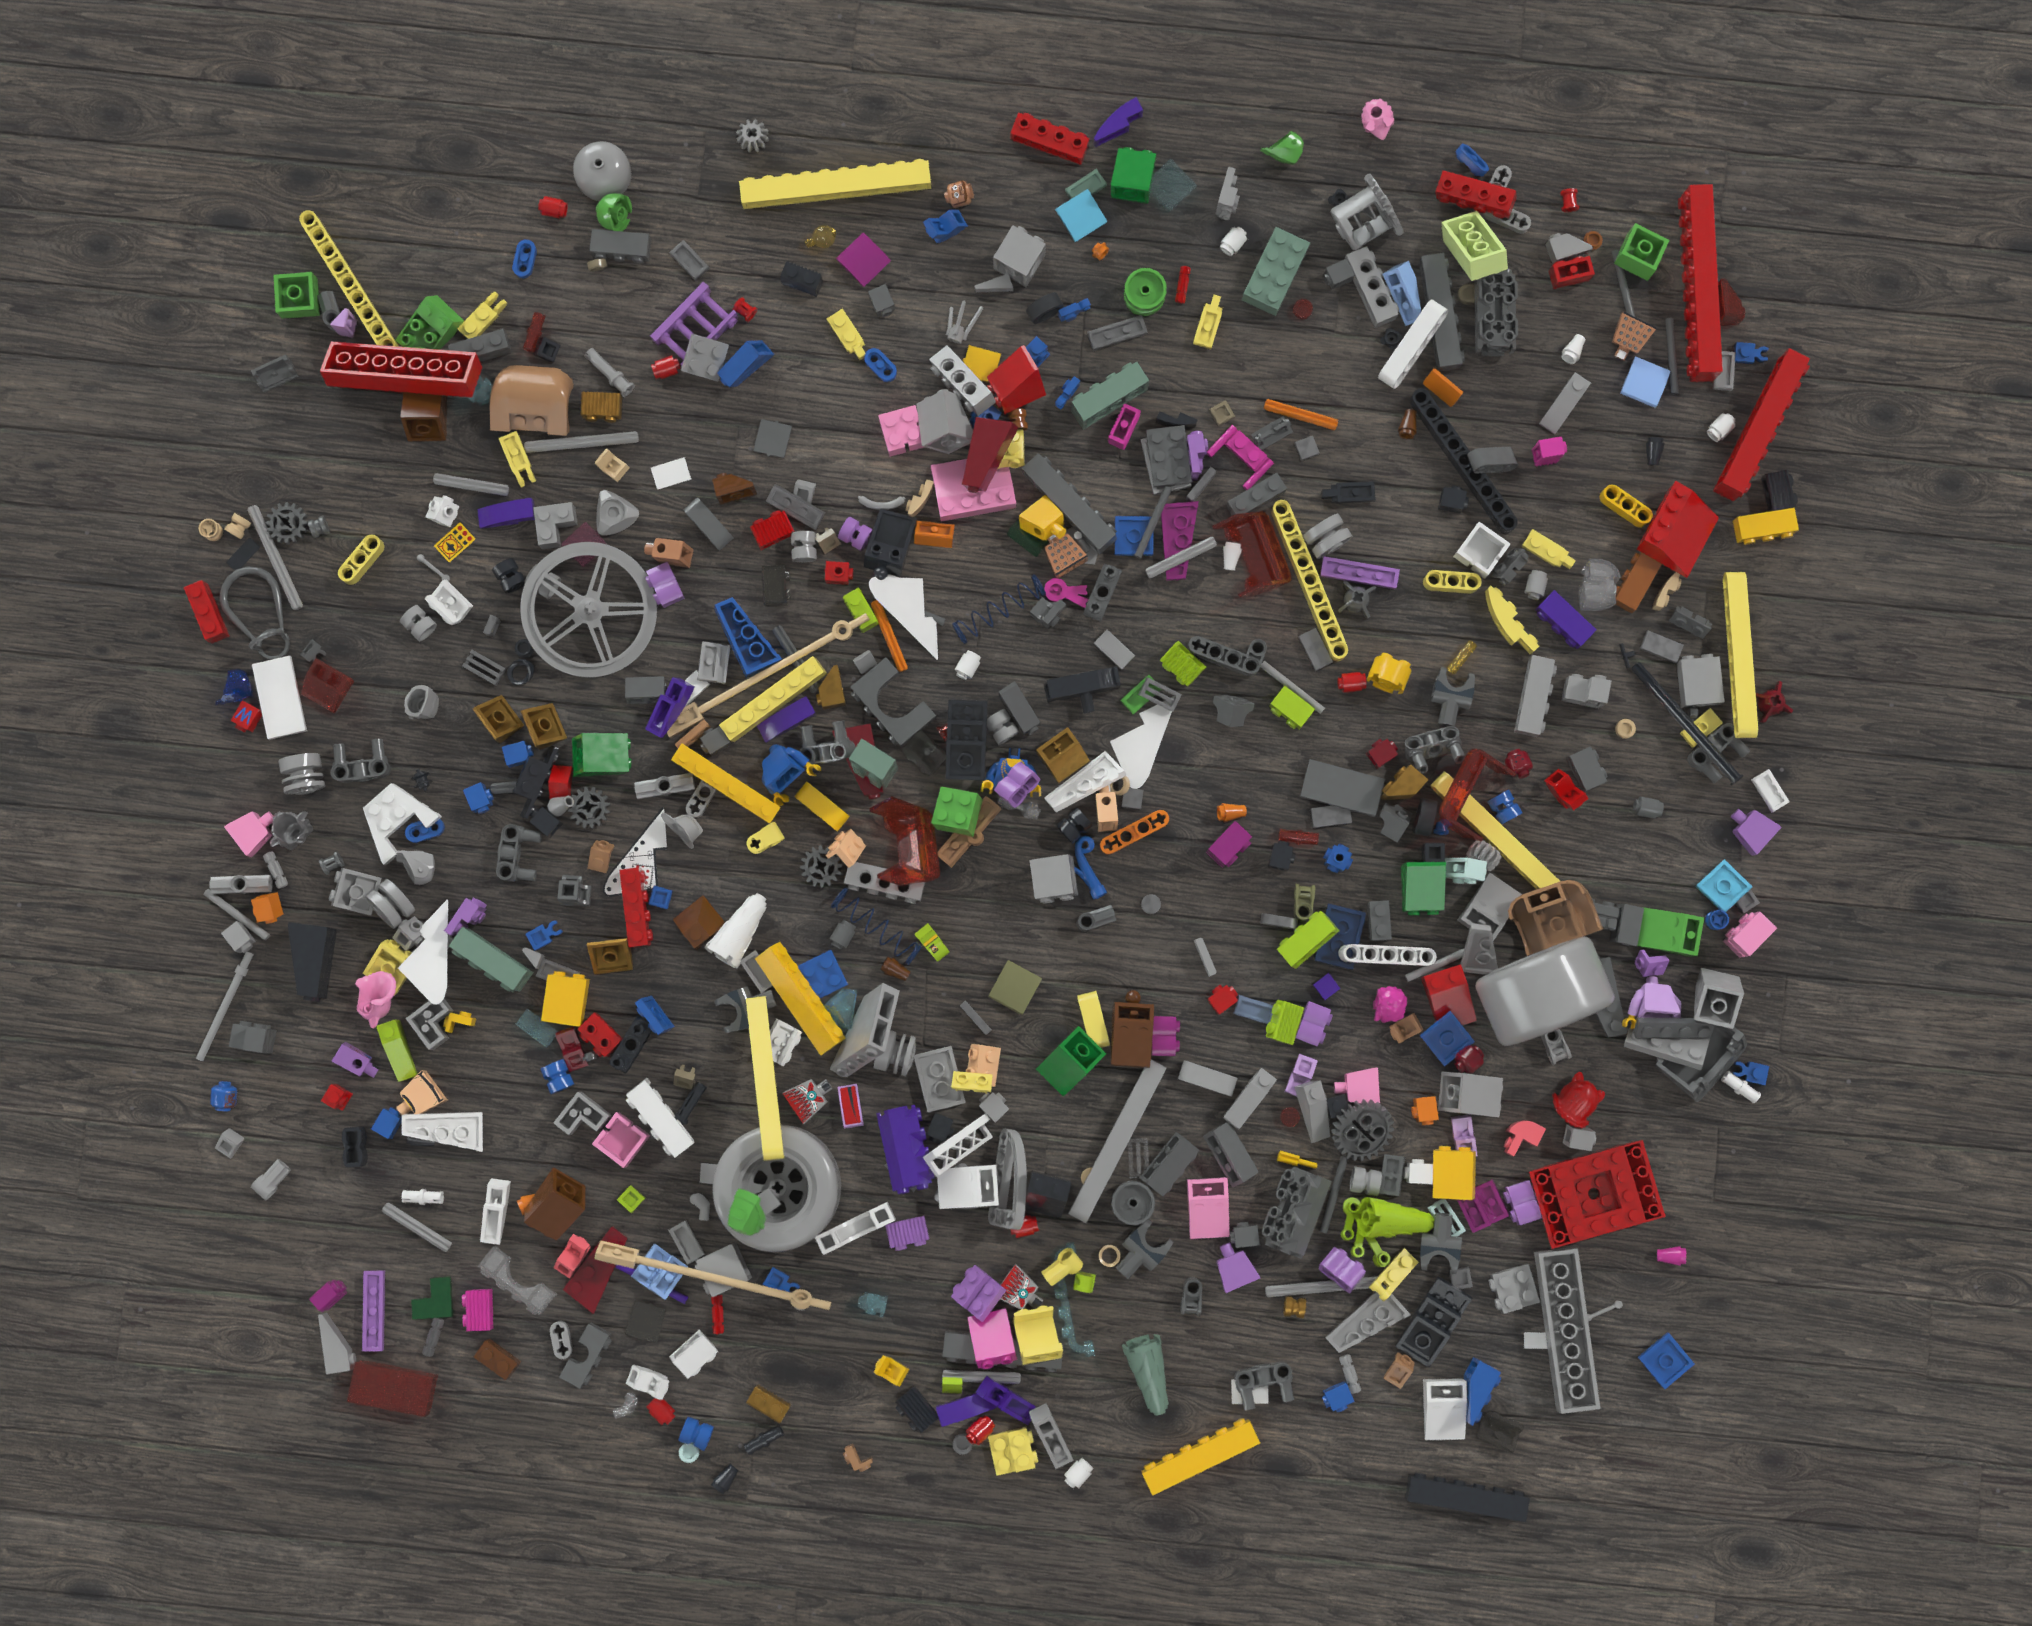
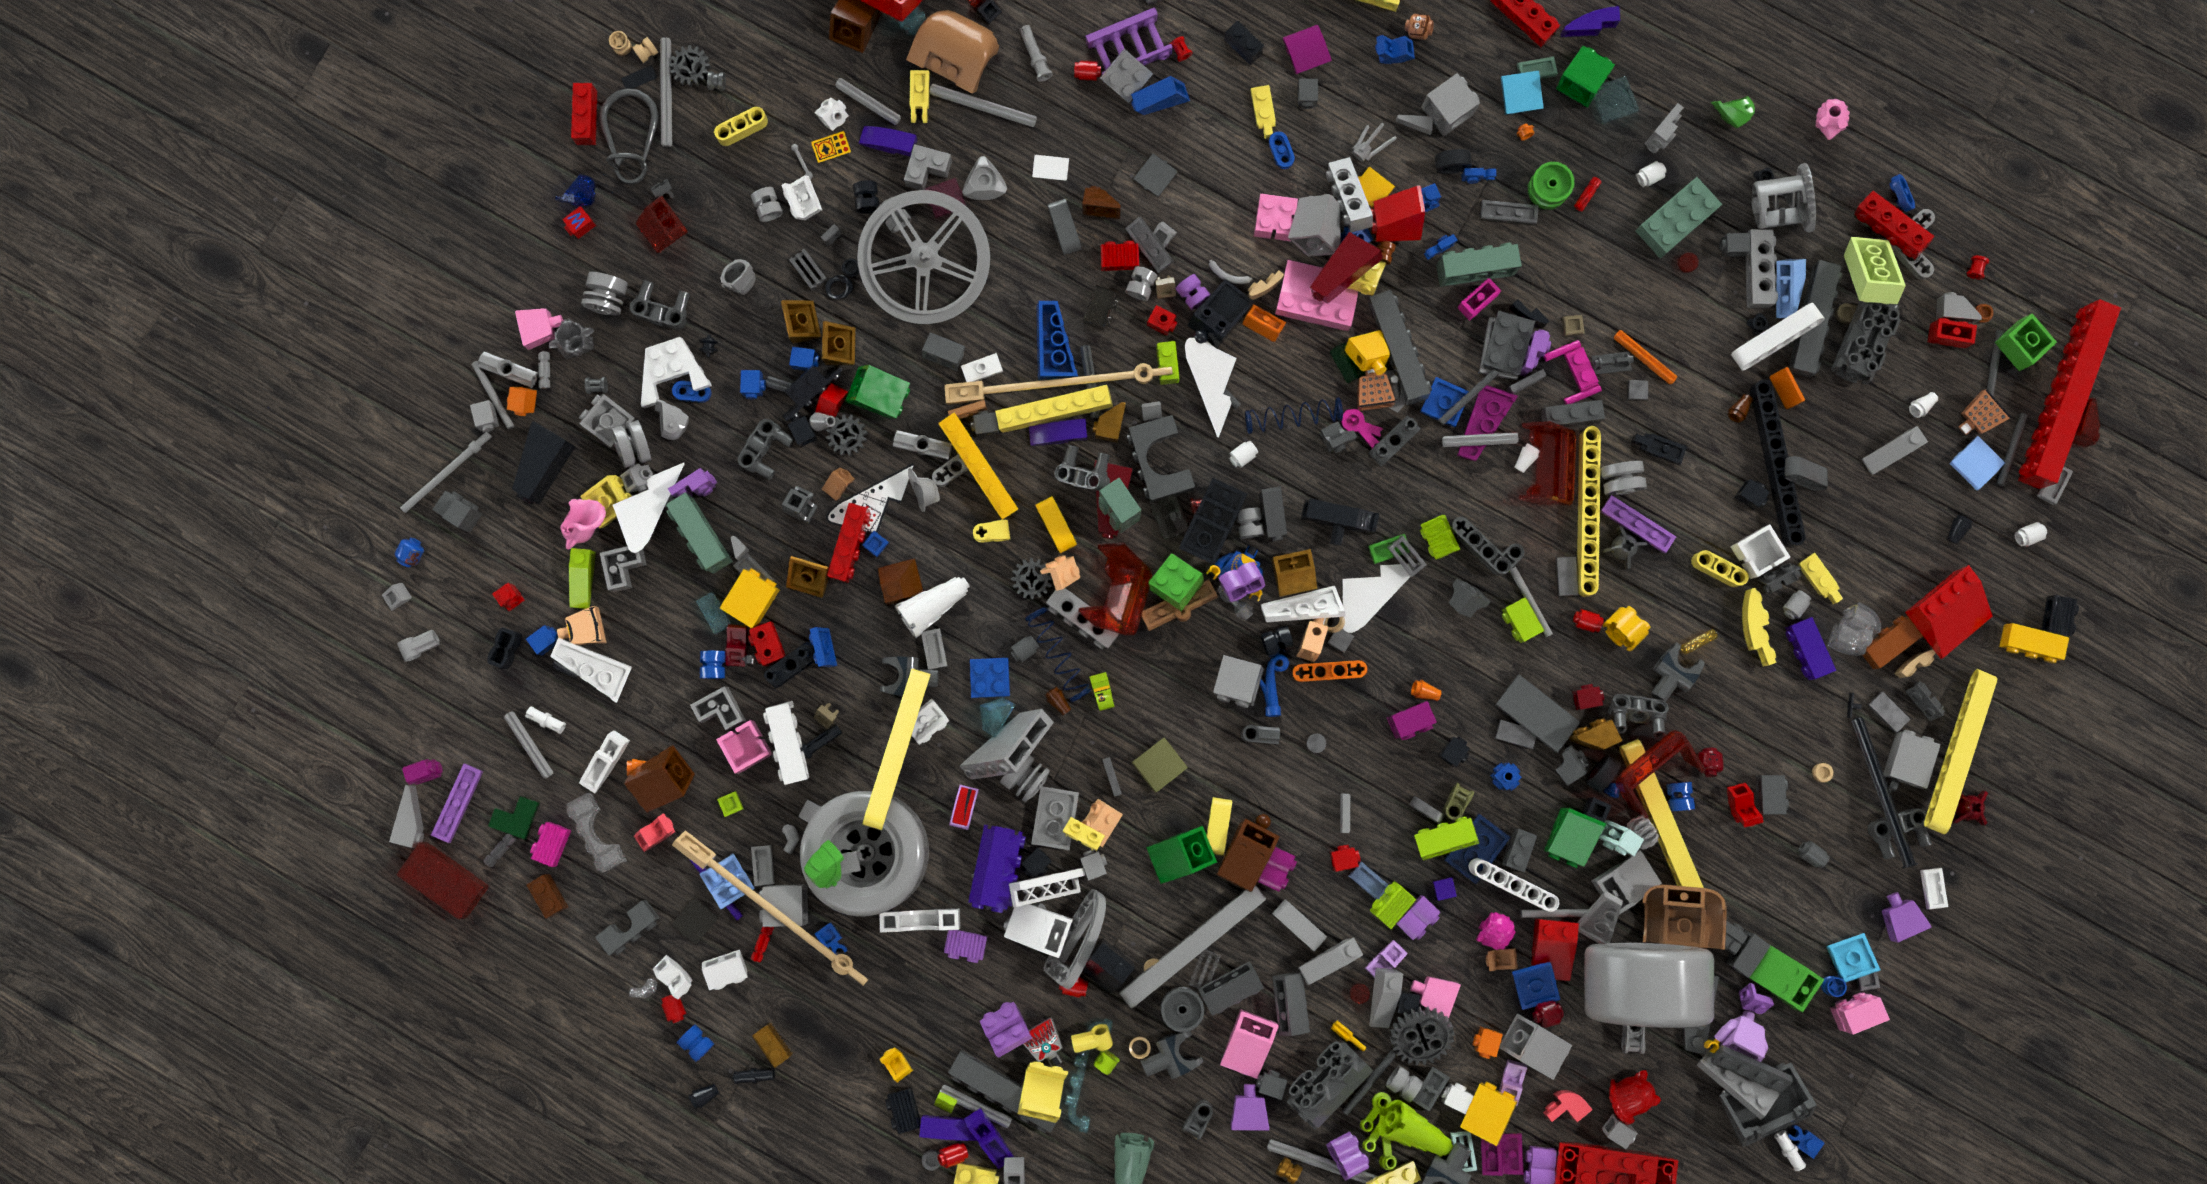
camera: 25 degrees right, 0 degrees up
white tile [252,656,307,740] -> none
medium lavender torso [332,1042,379,1078] -> none
yellow bracket [443,1011,476,1033] -> none
blue plate [525,921,563,951] -> none
light grey beam [550,1321,573,1359] -> none
dark red wing [563,1226,628,1314] -> none
pearl gold brick [581,392,622,423] -> none
tan bracket [595,449,630,482] -> none
nougat torso [644,538,693,568] -> none
medium lavender brick [645,562,685,608] -> none
dark purple slope [645,677,695,738] -> none
light aqua tile [679,1442,699,1463] -> none
light grey plate [697,641,730,684] -> none
yellow brick [755,942,846,1055] -> none
blue torso [762,745,821,806] -> none
torso [783,1079,833,1124] -> none
clear yellow piece [805,225,836,248] -> none
medium nougat bracket [843,1443,873,1472] -> none
clear light blue brick [857,1291,888,1317] -> none
orange axle [871,600,908,672] -> none
panel [967,1309,1017,1369] -> none
light grey tile [1094,630,1135,670] -> none
light yellow hinge [1193,295,1222,349] -> none
clear red pin [1278,829,1319,845] -> none
light grey brick [1514,655,1557,737] -> none
dark pink brick [1532,437,1567,467] -> none
light grey brick [1561,674,1611,709] -> none
yellow beam [1600,485,1653,527] -> none
light yellow plate [1680,708,1723,748] -> none
light grey slope [1694,968,1744,1029] -> none
red brick [1713,348,1810,501] -> none
blue plate [1734,342,1768,364] -> none

